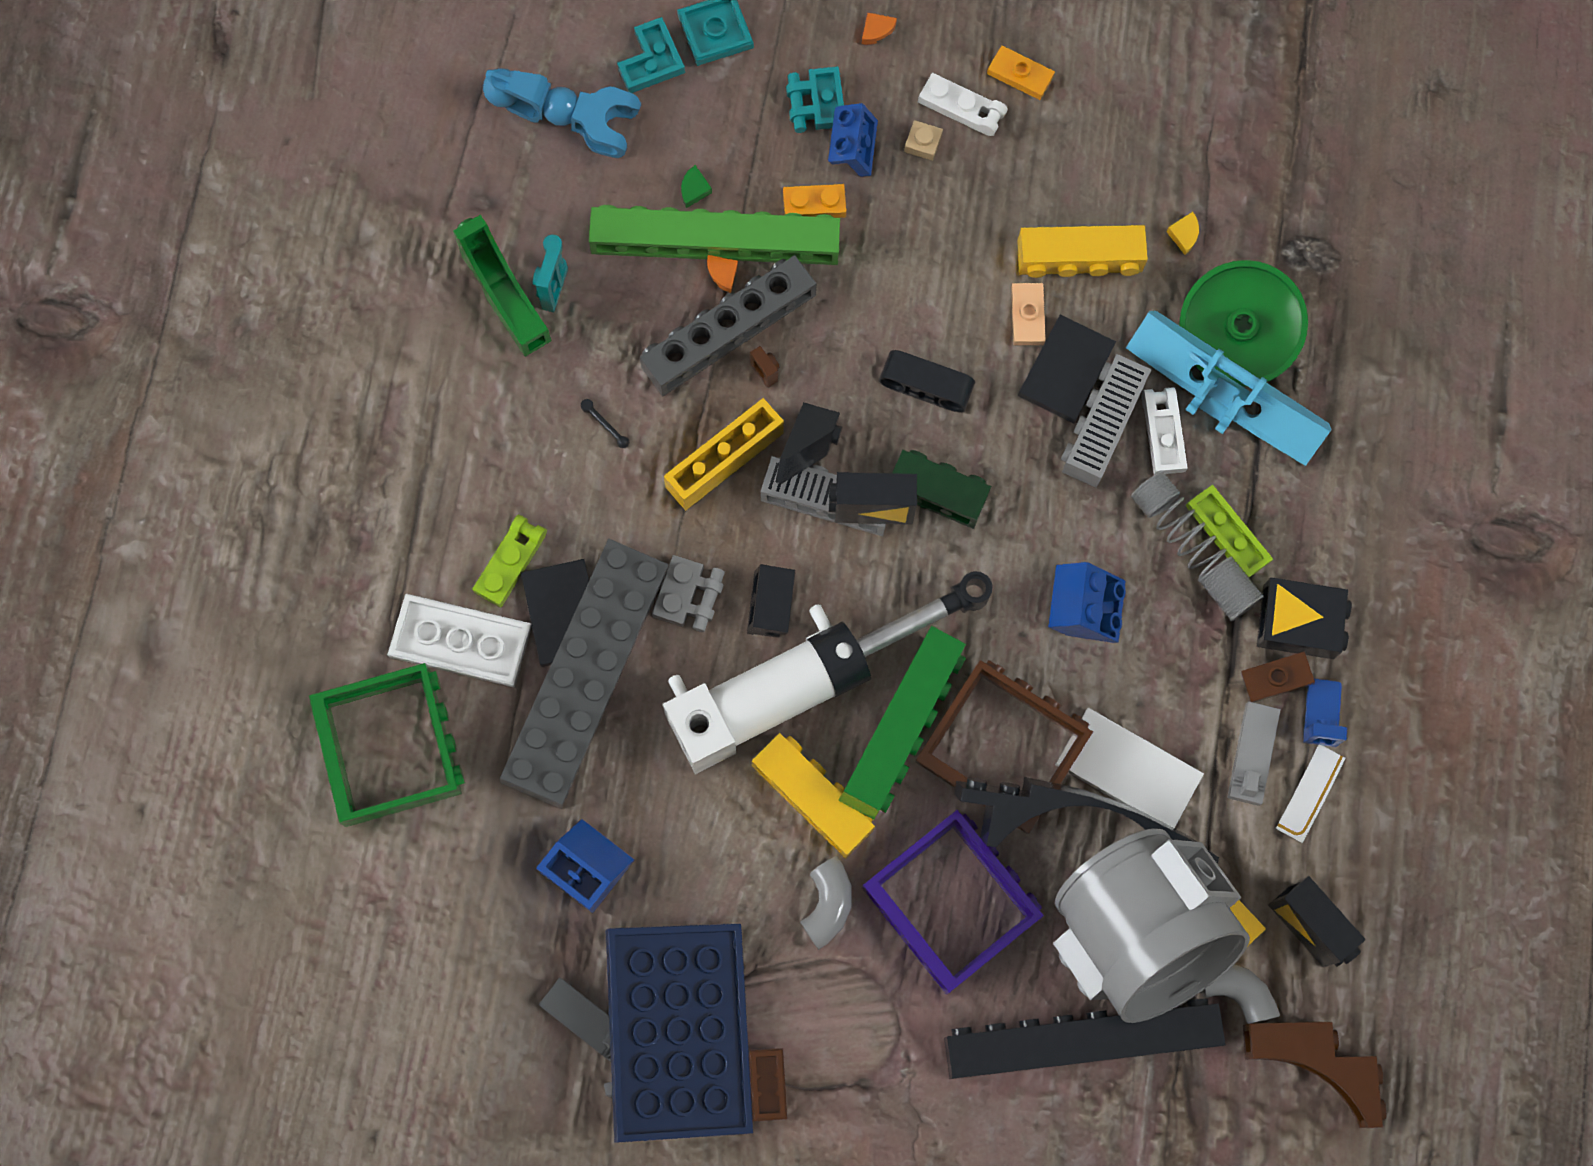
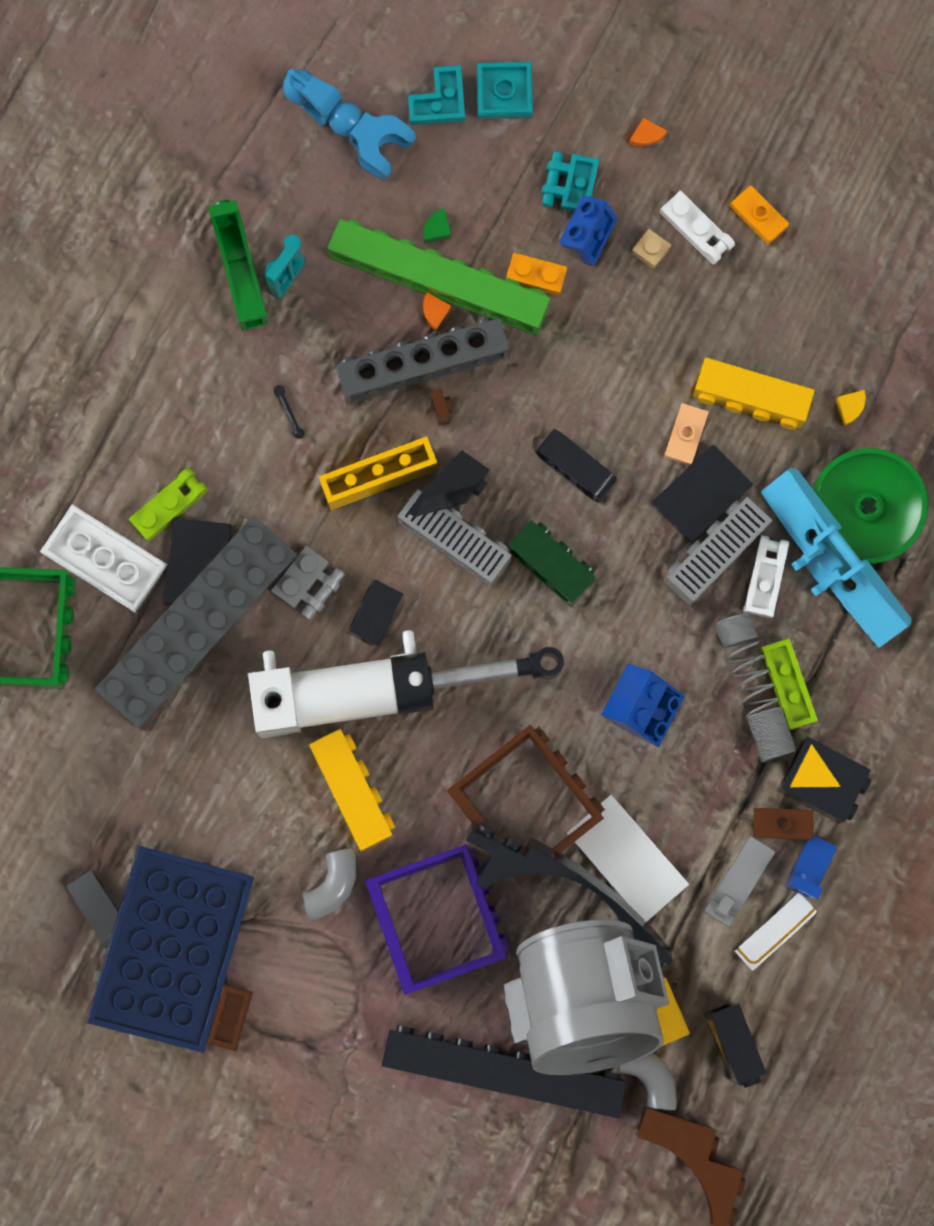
camera: 20 degrees right, 5 degrees up
blue slope [537,819,634,913] -> none
black brick [829,472,917,525] -> none
green brick [838,626,966,820] -> none

